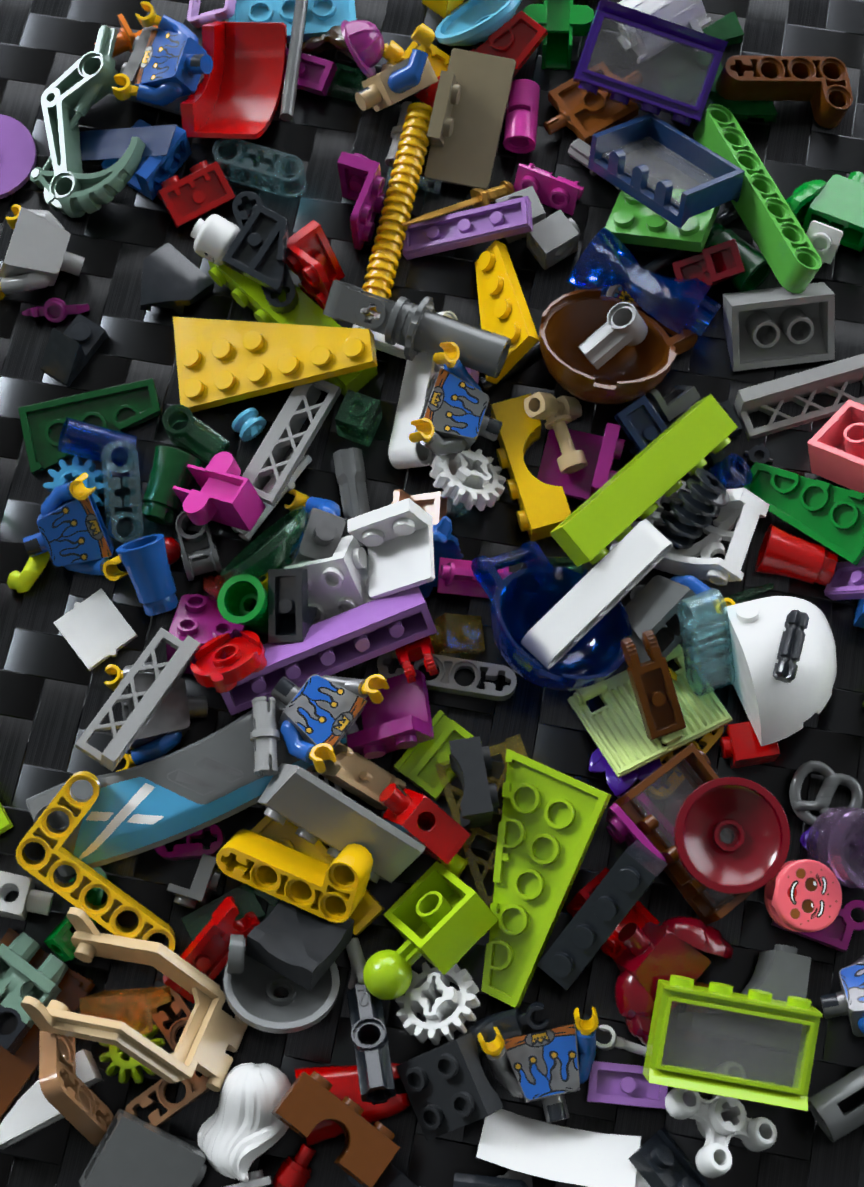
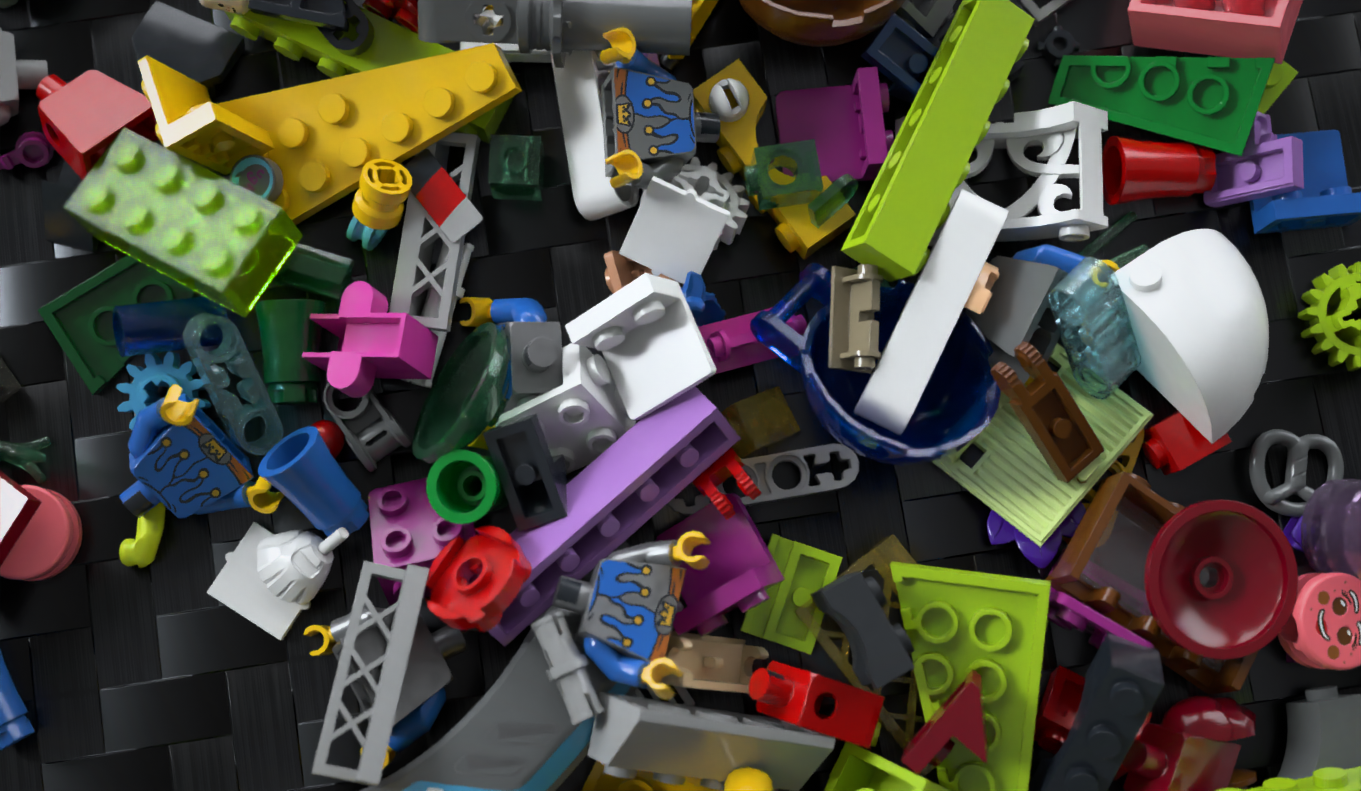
camera: 30 degrees left, 10 degrees up
clear red piece [203,575,226,601] -> none
dark grey axle [333,447,370,555] -> none
tan bar [524,392,588,474] -> none
black piece [653,468,730,549] -> none
clear blue wheel [706,453,752,489] -> none
black axle [773,610,809,683] -> none
none -> torso [36,70,159,187]
none -> clear neon green brick [63,127,303,318]
none -> yellow bracket [138,55,275,175]
none -> dark grey tile [229,155,284,207]
none -> white piece [257,527,349,605]
none -> yellow wheel [352,159,412,230]
none -> sticker [404,149,483,243]
none -> white piece [619,176,730,284]
none -> white hinge [709,78,749,122]
none -> clear green brick [744,139,823,210]
none -> clear green piece [808,174,859,228]
none -> dark tan hinge [828,264,883,374]
none -> dark red slope [901,669,988,775]
none -> light nougat tile [964,261,999,314]

